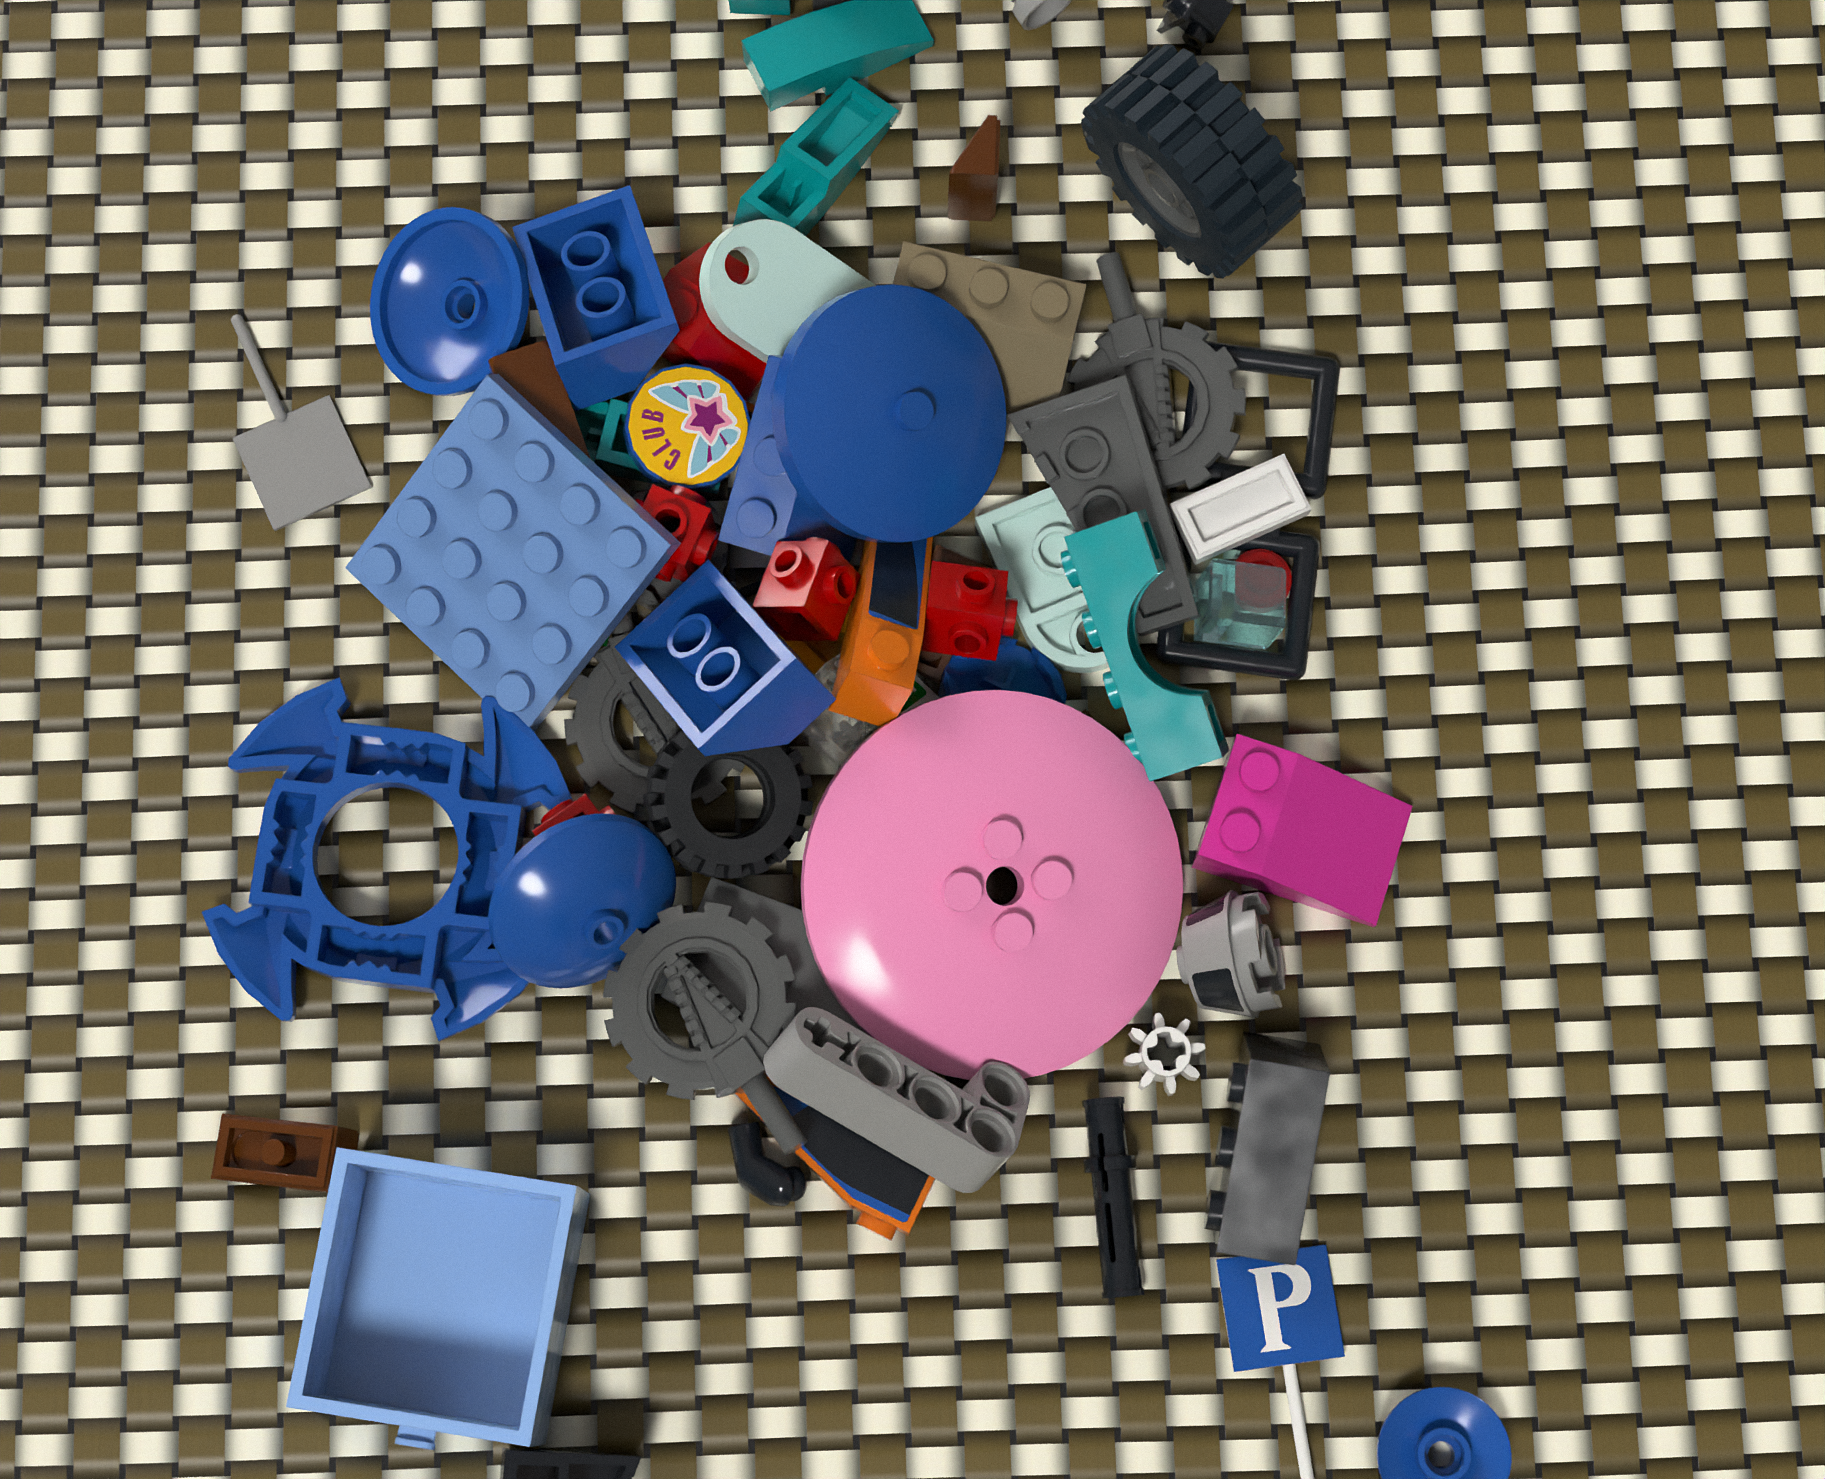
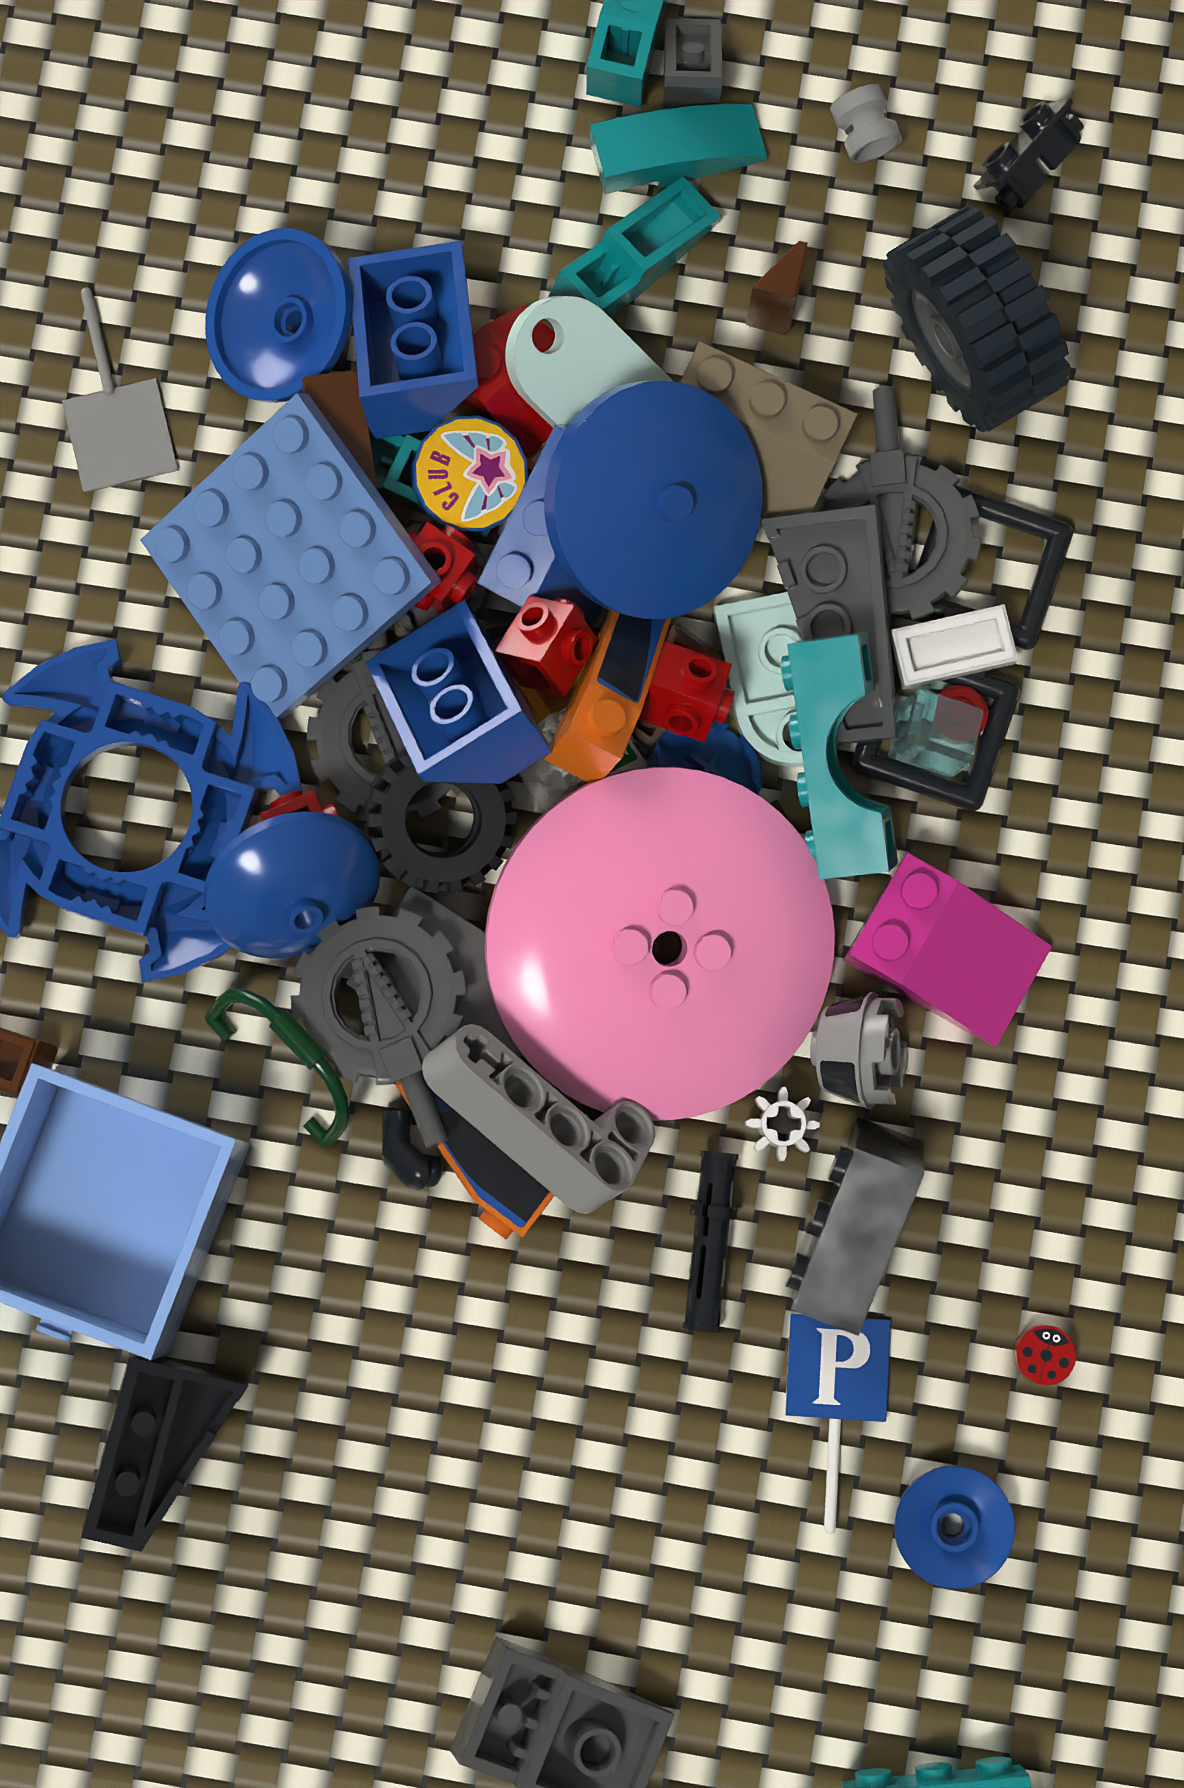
camera: 10 degrees right, 5 degrees up
none -> dark green piece [205,989,350,1149]
none -> red tile [1013,1325,1076,1386]

